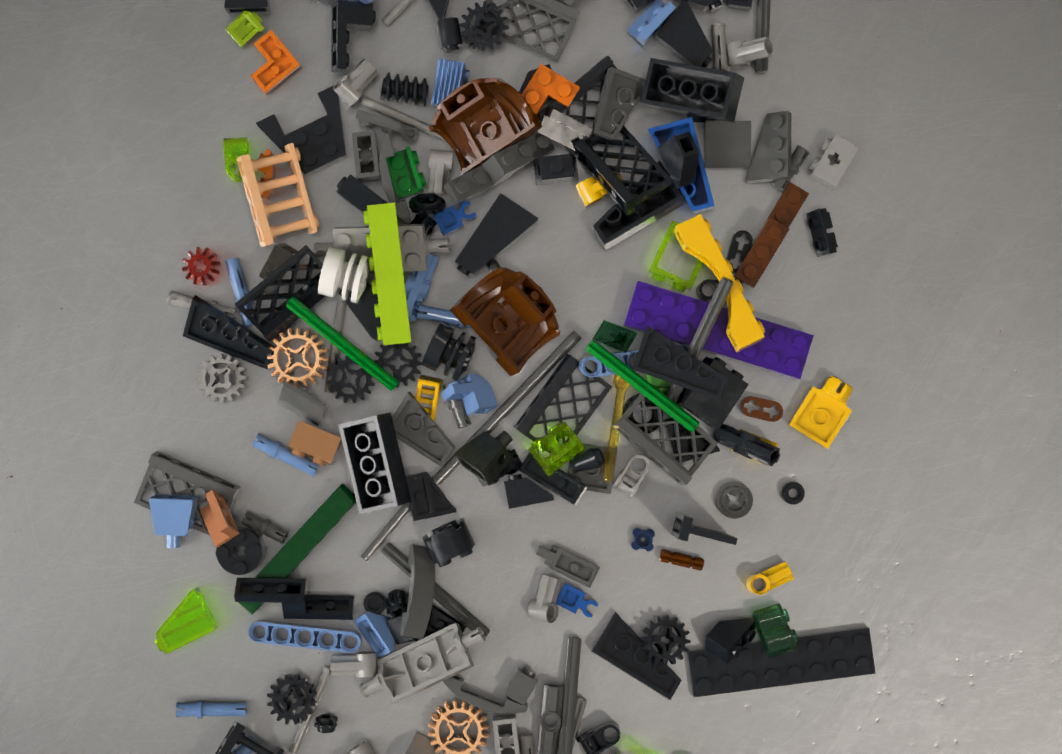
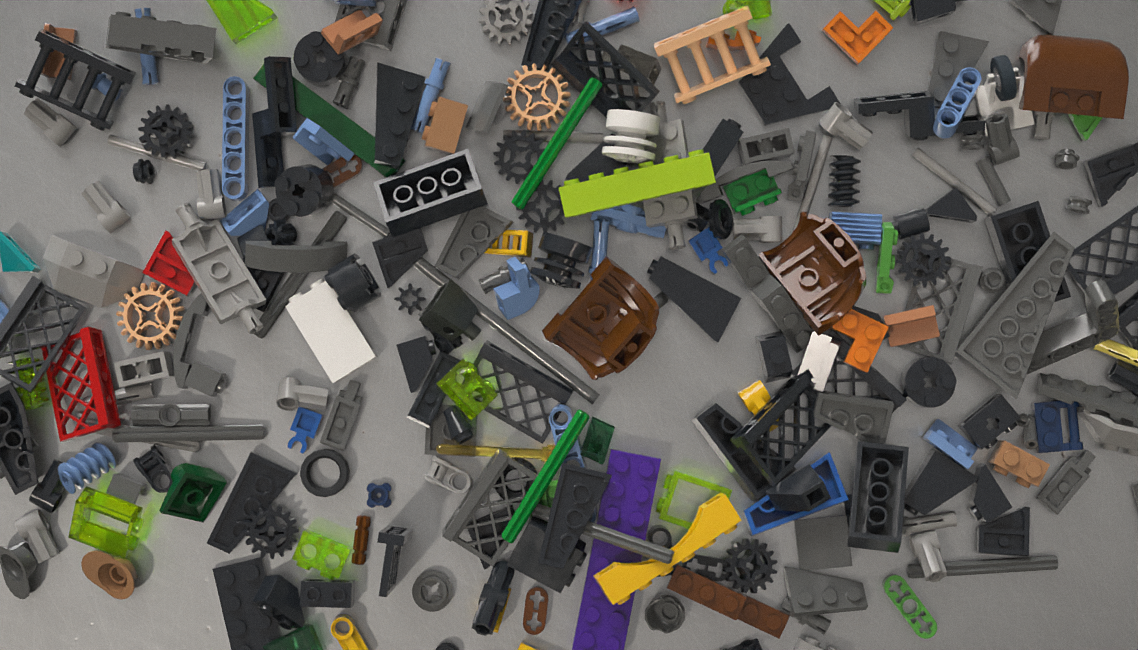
camera: 85 degrees right, 0 degrees up
none -> dark grey wedge [105,12,217,64]
none -> red wing [142,230,196,297]
none -> dark green slope [159,463,227,522]
none -> black brick [274,164,334,217]
none -> white panel [285,279,378,384]
none -> clear neon green brick [292,529,353,580]
none -> medium blue bracket [293,118,354,165]
none -> black tyre [300,449,350,497]
none -> black brick [300,578,355,608]
none -> reddish brown beam [322,155,363,189]
none -> black wing [374,62,425,170]
none -> black gear [394,283,426,315]
none -> dark grey hair [645,594,685,634]
none -> black gear [722,539,778,593]
none -> bright green hinge [875,222,898,294]
none -> bright green beam [882,574,937,639]
none -> nougat panel [883,305,940,347]
none -> black brick [901,357,957,408]

